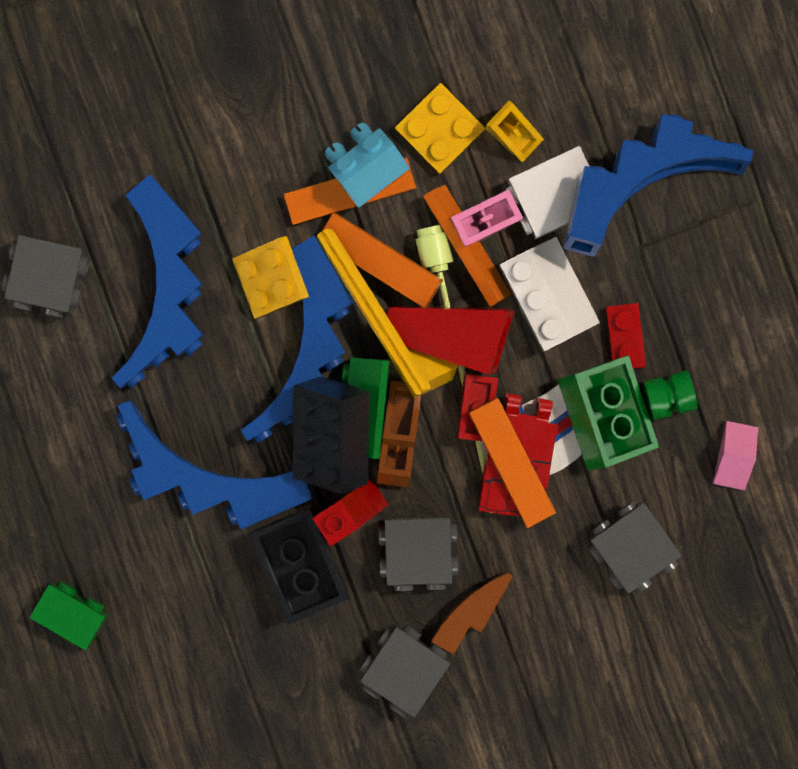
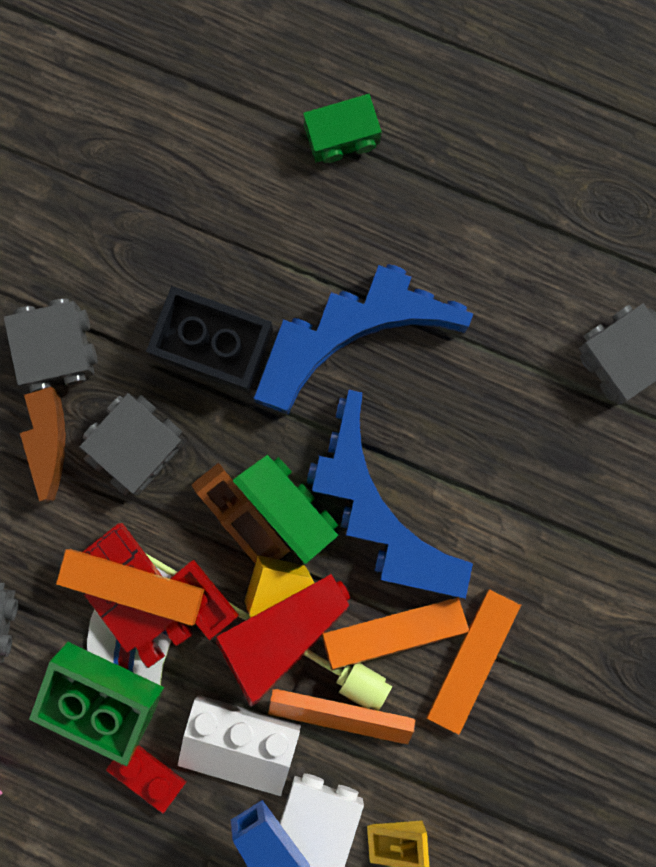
camera: 130 degrees right, 5 degrees down
blue arch [112,174,205,389] -> none
yellow plate [232,236,309,319] -> none
black brick [293,377,370,494] -> none
red slope [312,478,389,547] -> none
yellow axle [316,229,430,396] -> none
medium azure brick [325,123,410,208] -> none
yellow plate [395,83,486,175] -> none
bright pink slope [451,190,523,247] -> none
green wheel [642,370,698,421] -> none

